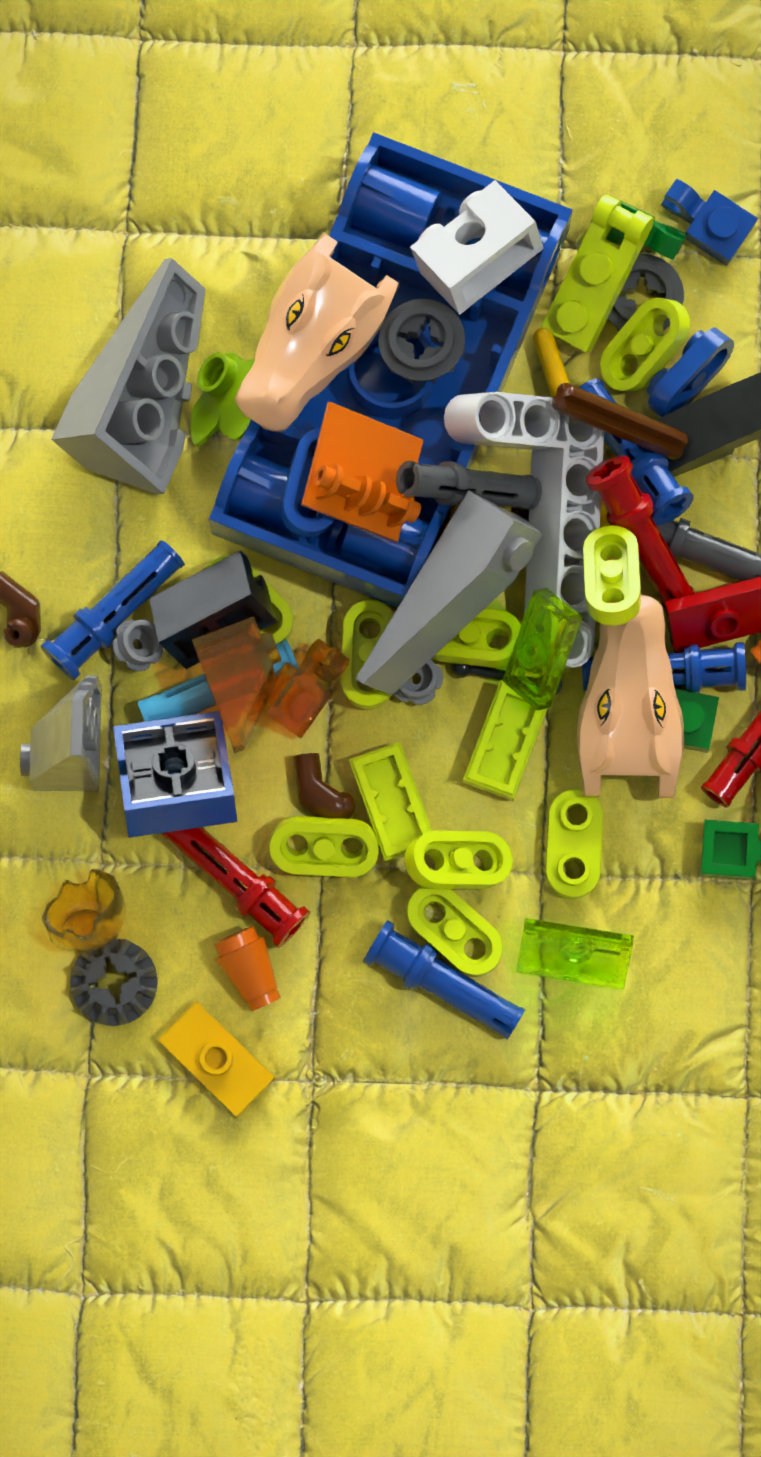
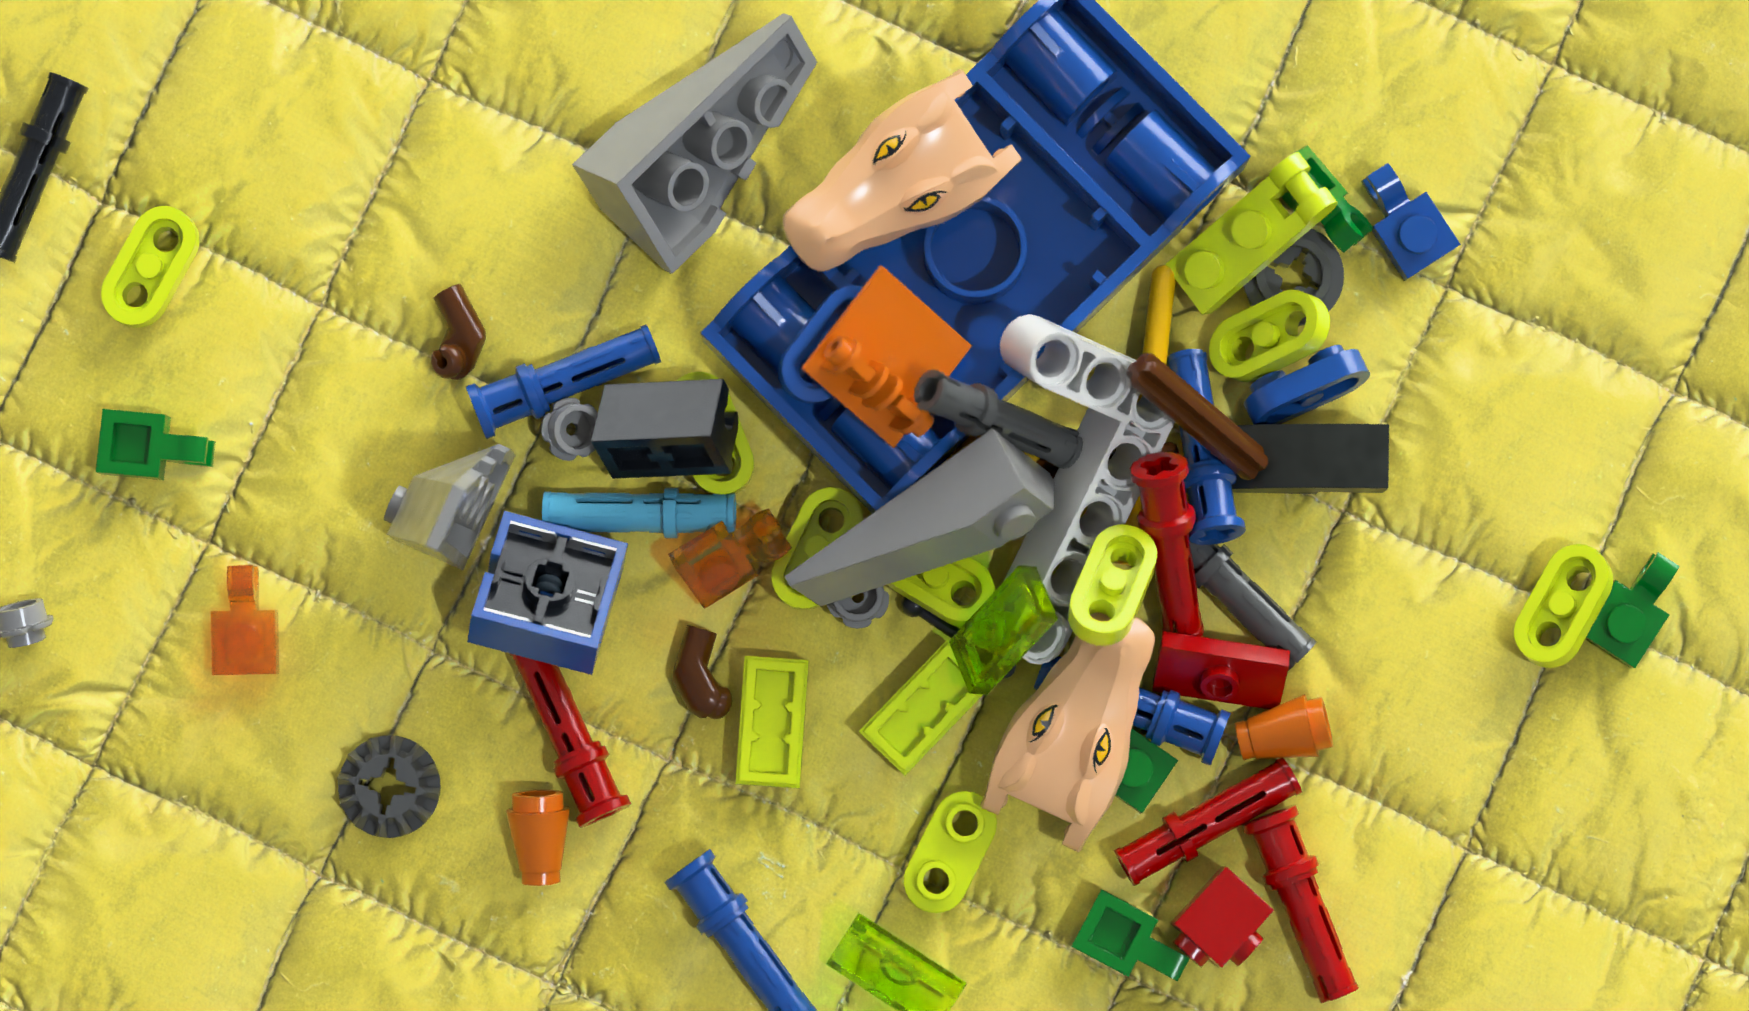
camera: 25 degrees right, 5 degrees up
clear yellow hair [42,869,126,952] -> none
yellow plate [158,1001,275,1118] -> none
lime plate [191,352,255,447] -> none
clear orange slope [192,617,281,754] -> none
neon yellow plate [269,816,379,877] -> none
dark grey gear [378,299,465,384] -> none
neon yellow plate [405,830,513,889] -> none
neon yellow plate [407,887,503,977] -> none
white brick [410,180,544,315] -> none

